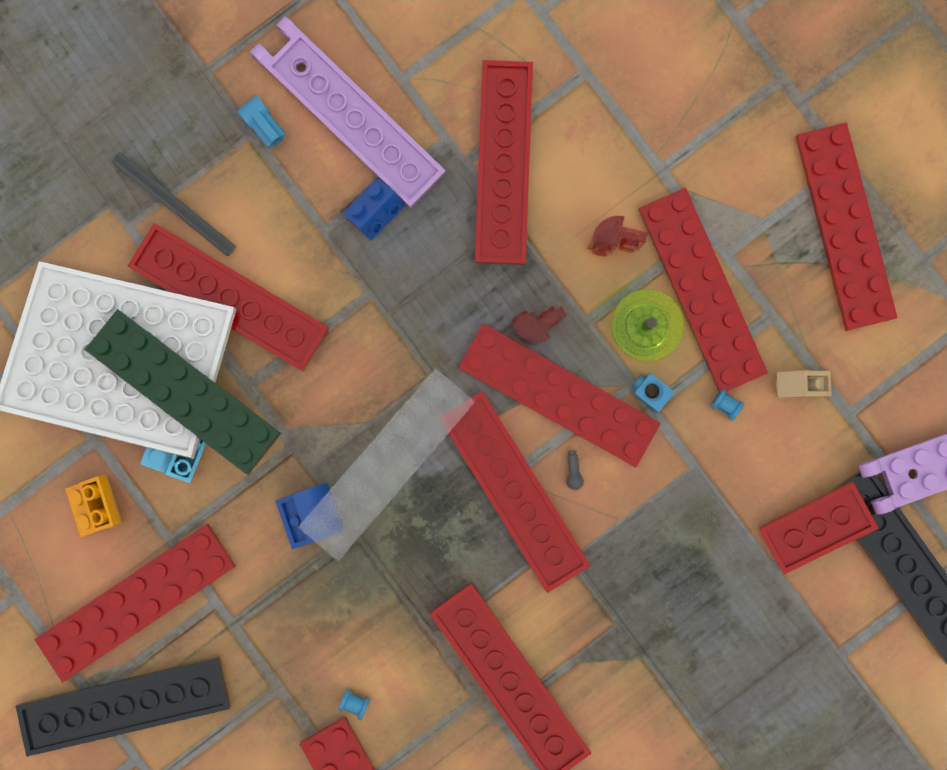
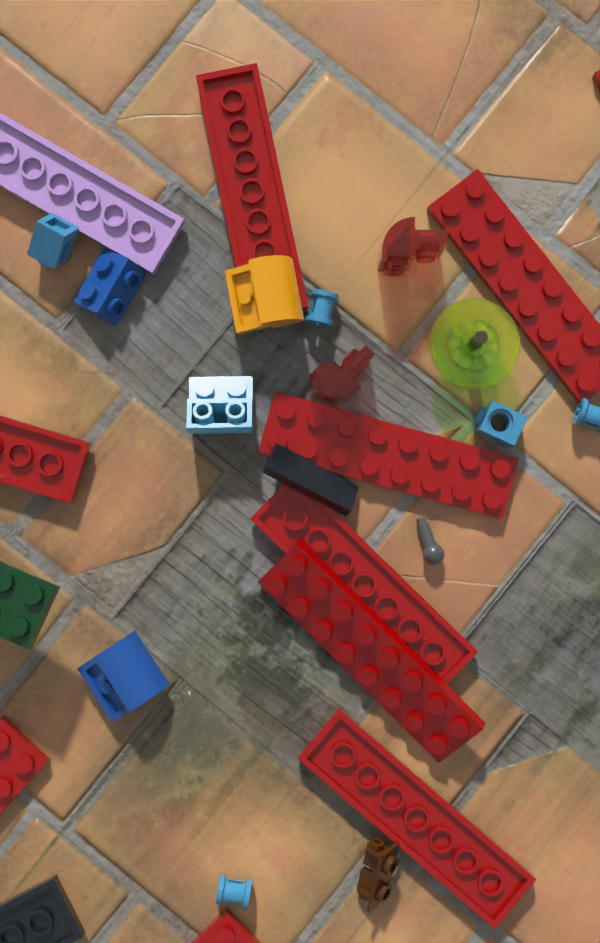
camera: 15 degrees left, 0 degrees up
clear plate [298,368,475,561] -> none
none -> dark azure brick [27,213,79,270]
none -> brick [186,376,254,434]
none -> light orange brick [225,255,304,335]
none -> red plate [258,539,485,763]
none -> black tile [262,443,359,516]
none -> dark azure bush [305,289,339,328]
none -> reddish brown hinge [357,838,400,912]

